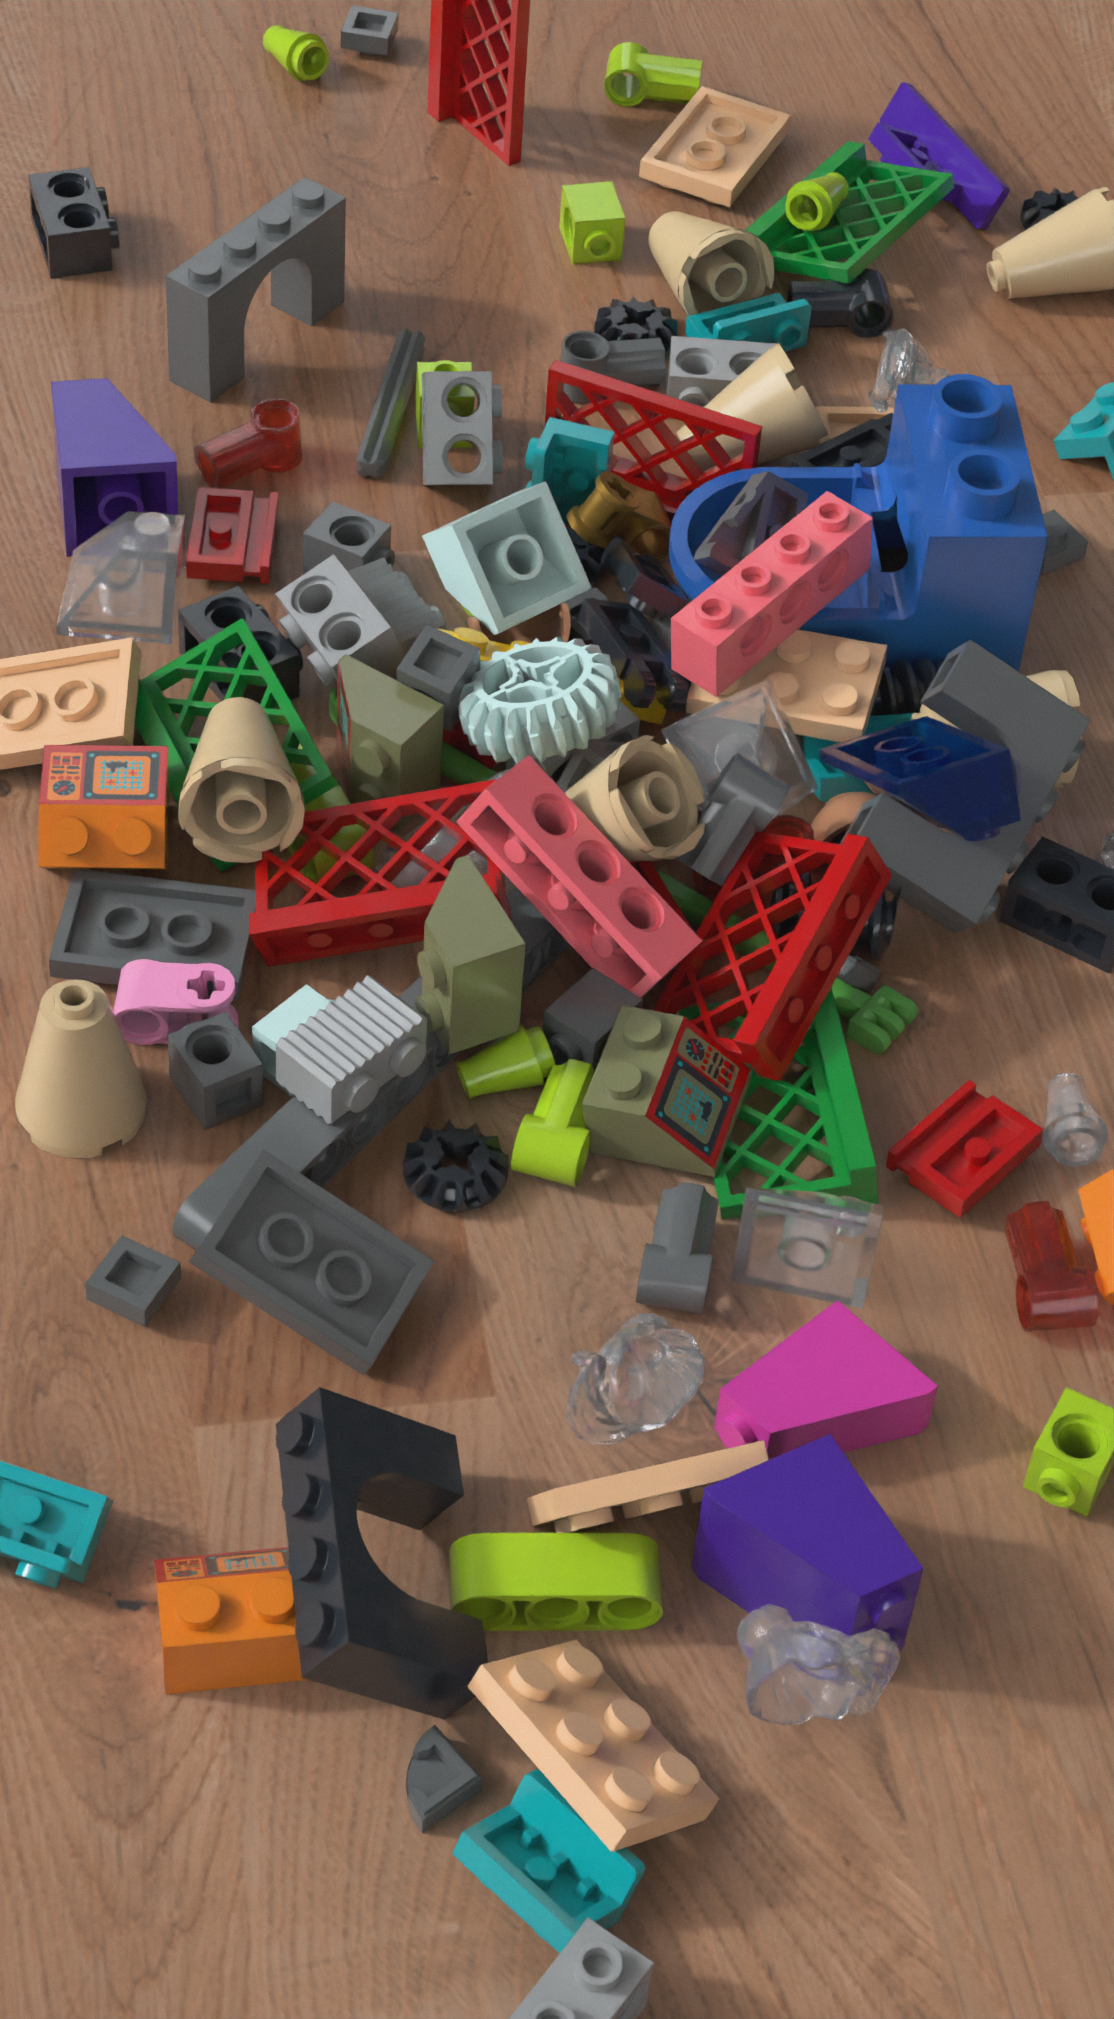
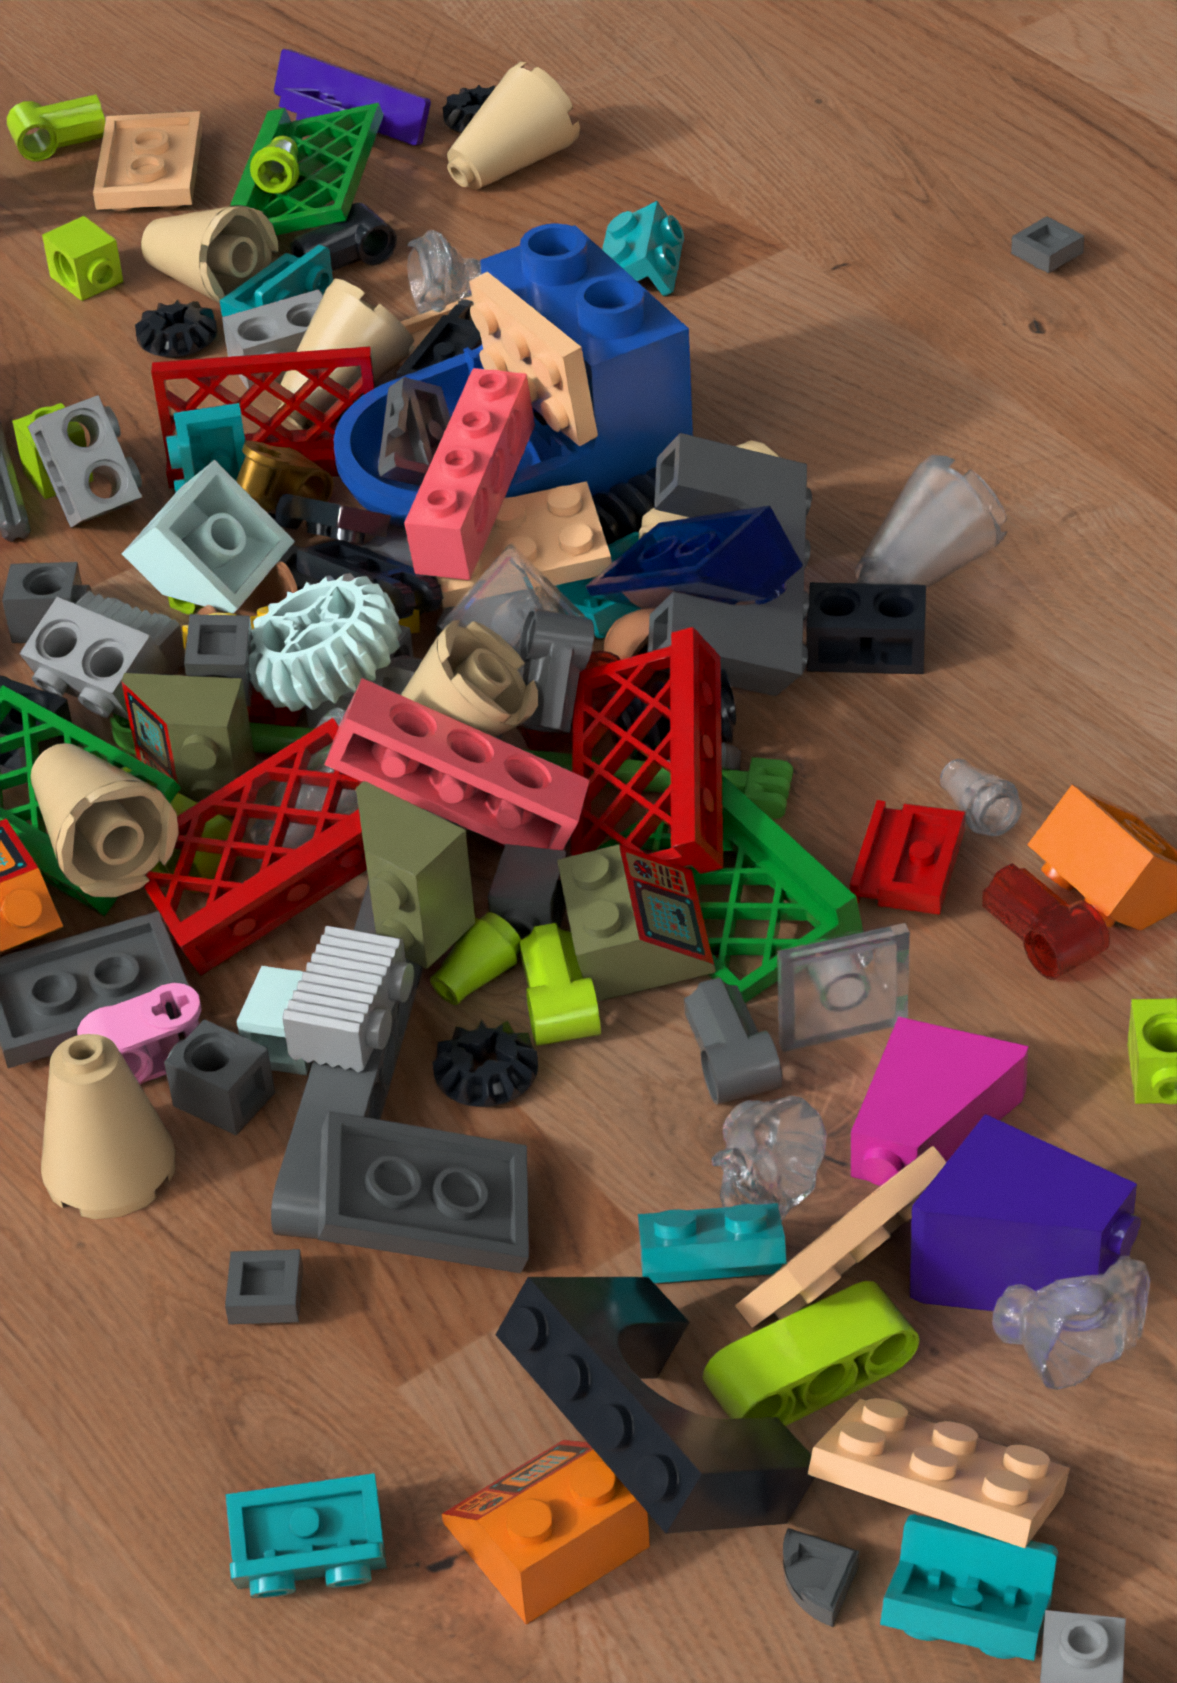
camera: 20 degrees left, 5 degrees down
dark grey piece [560,331,667,403] -> none
none -> light nougat plate [469,272,598,446]
none -> teal bracket [638,1203,787,1283]

